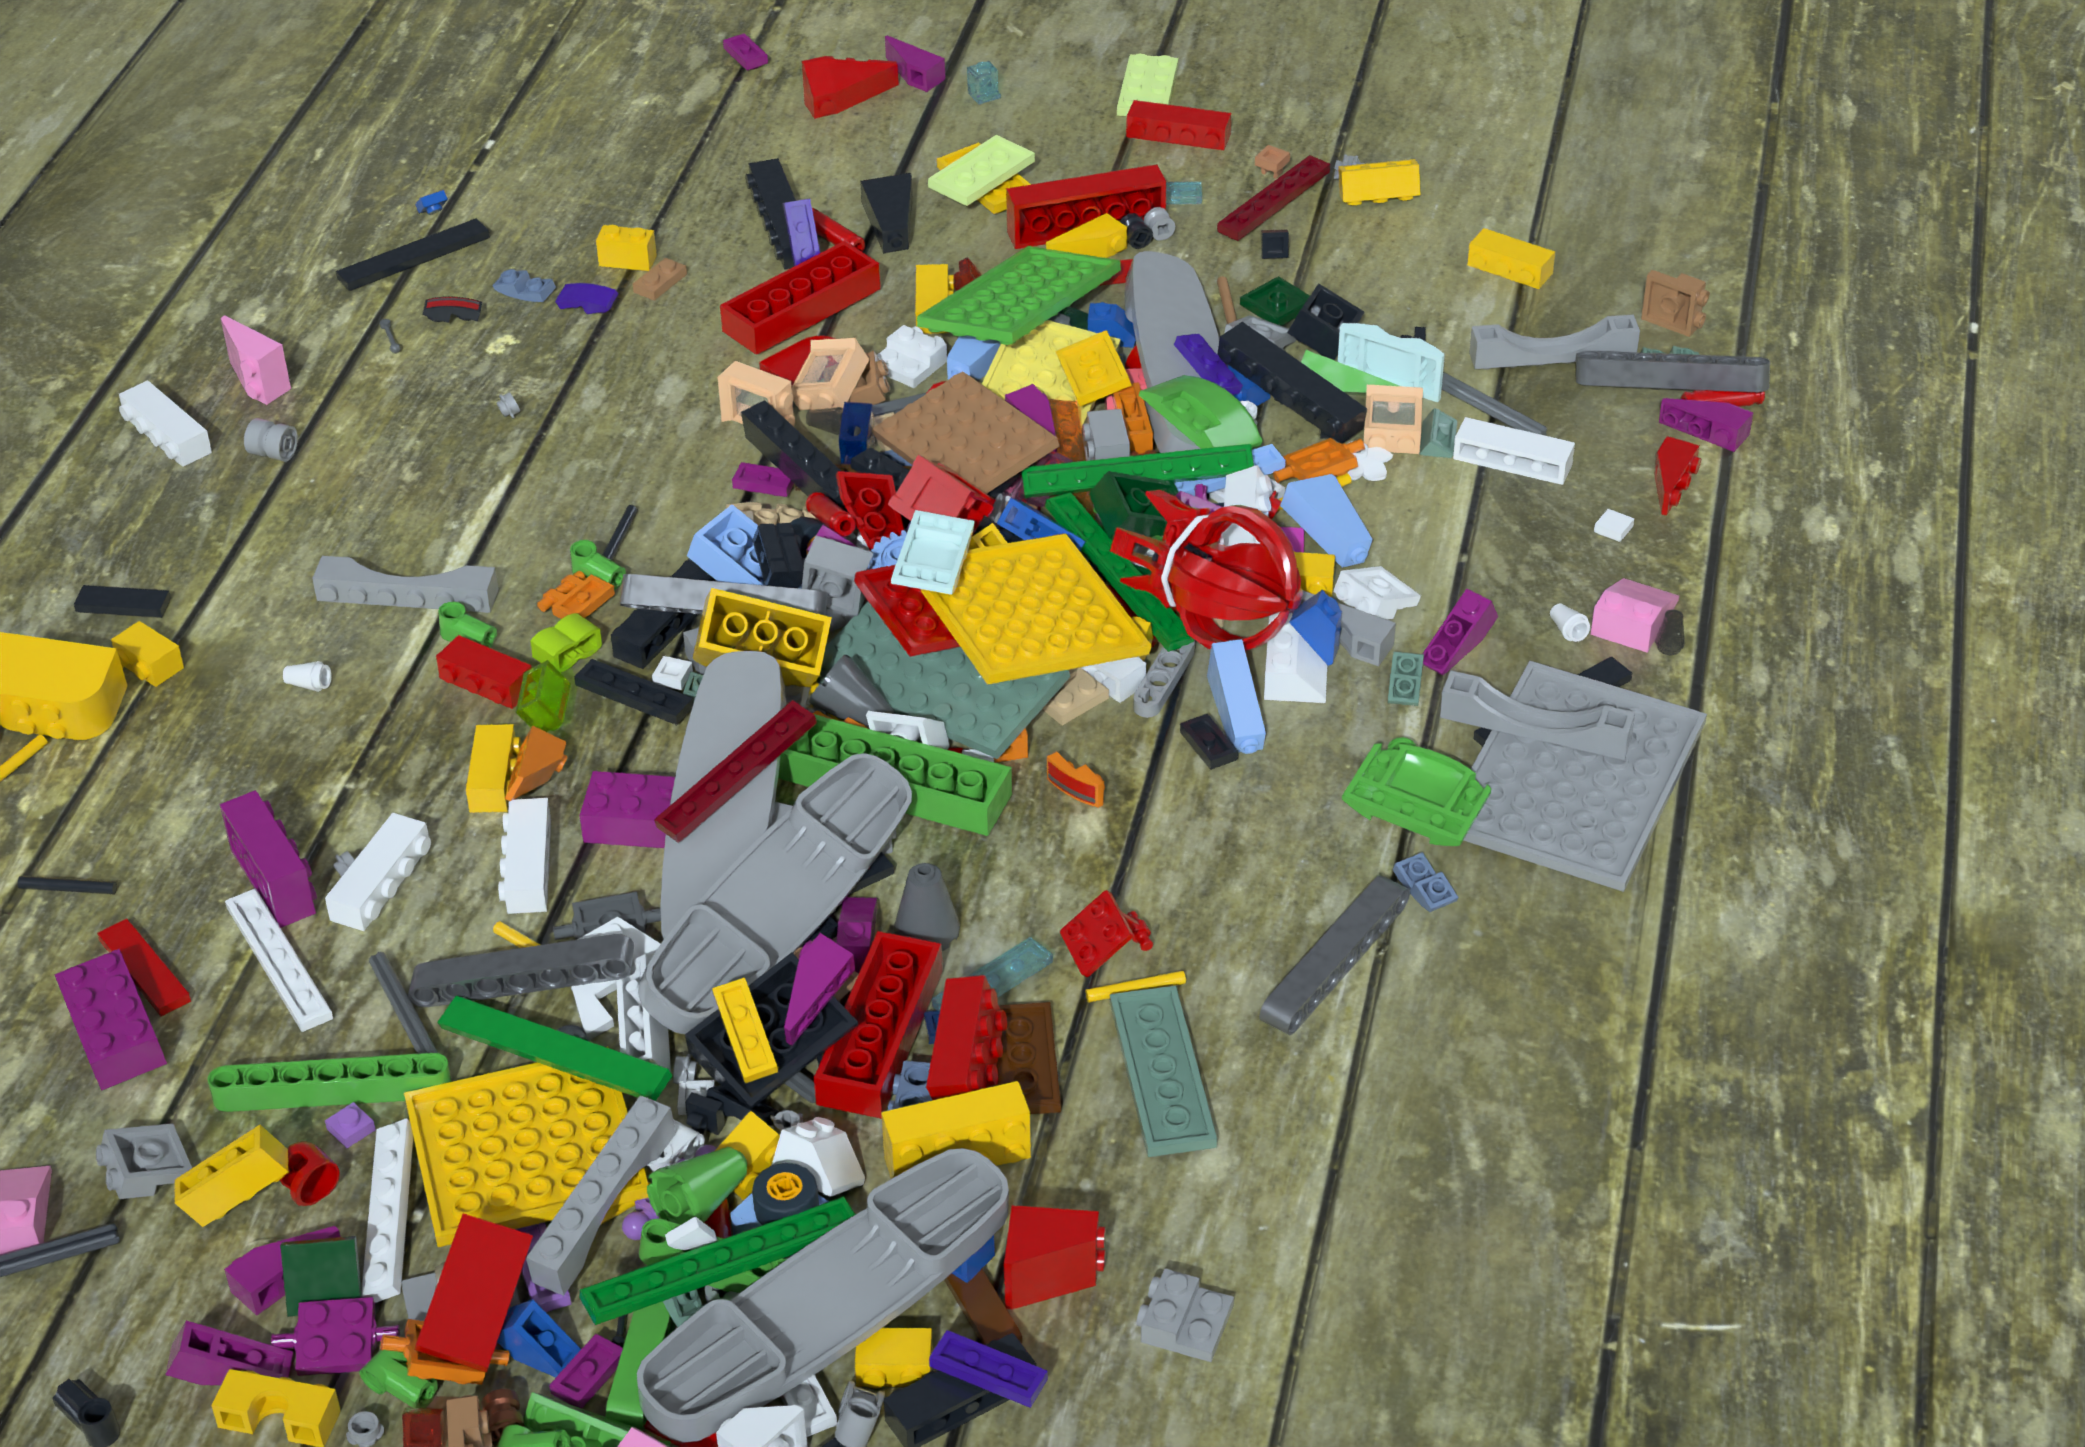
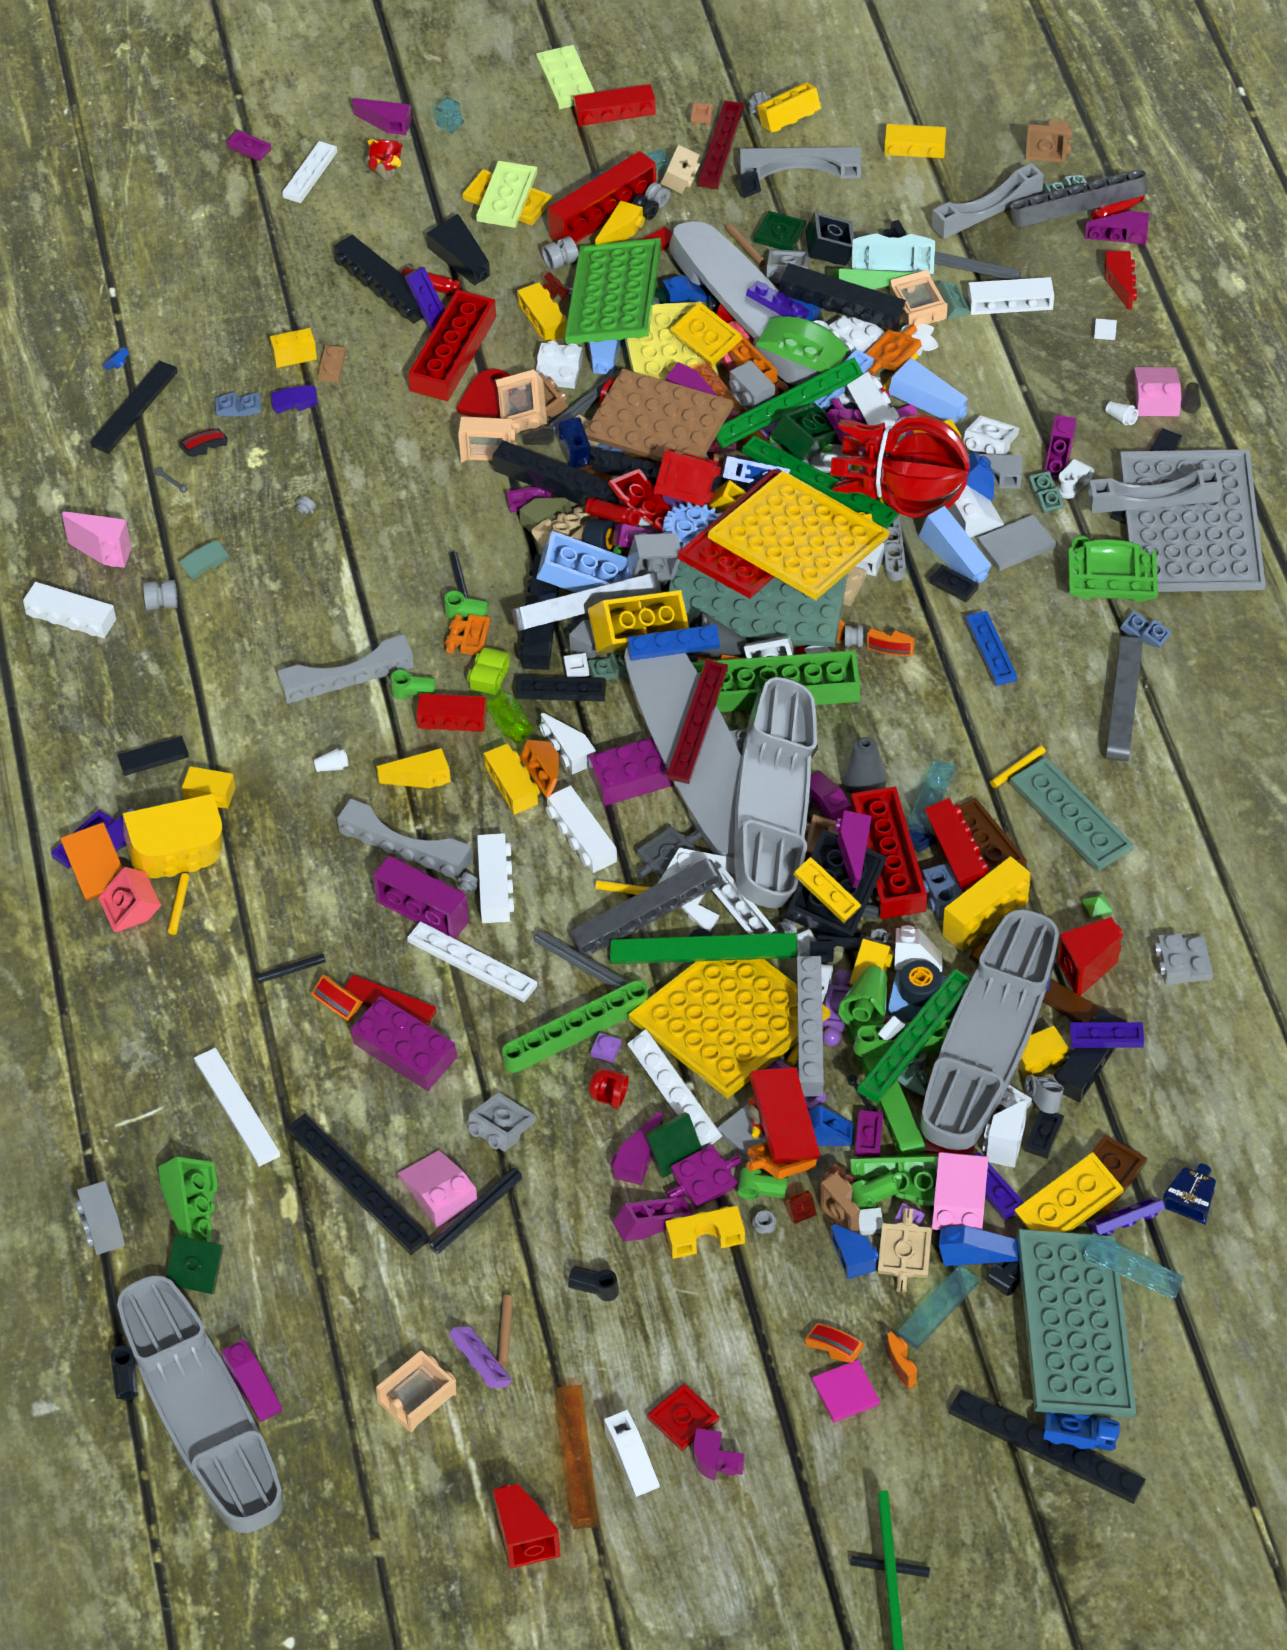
camera: 25 degrees left, 10 degrees up
yellow brick [175,1125,289,1227] -> none
black brick [752,523,806,589] -> none
red wedge [802,56,899,119] -> none
light aqua slope [891,510,975,595] -> none
red plate [1060,890,1153,977] -> none
none -> sand green slope [179,540,230,580]
none -> white plate [282,141,337,203]
none -> slope [311,975,363,1022]
none -> light grey arch [337,799,473,879]
none -> red hair [364,139,403,180]
none -> yellow slope [376,748,451,788]
none -> olive slope [519,498,569,533]
none -> white slope [539,713,596,775]
none -> light grey wheel [542,236,579,271]
none -> blue plate [628,624,720,661]
none -> tan brick [660,145,700,194]
none -> light grey arch [740,147,861,180]
none -> white plate [829,316,885,355]
none -> light grey wheel [845,625,863,648]
none -> blue plate [966,611,1017,686]
none -> light grey tile [977,514,1056,571]
none -> white piece [1058,459,1094,499]
none -> bright green slope [1082,893,1113,919]

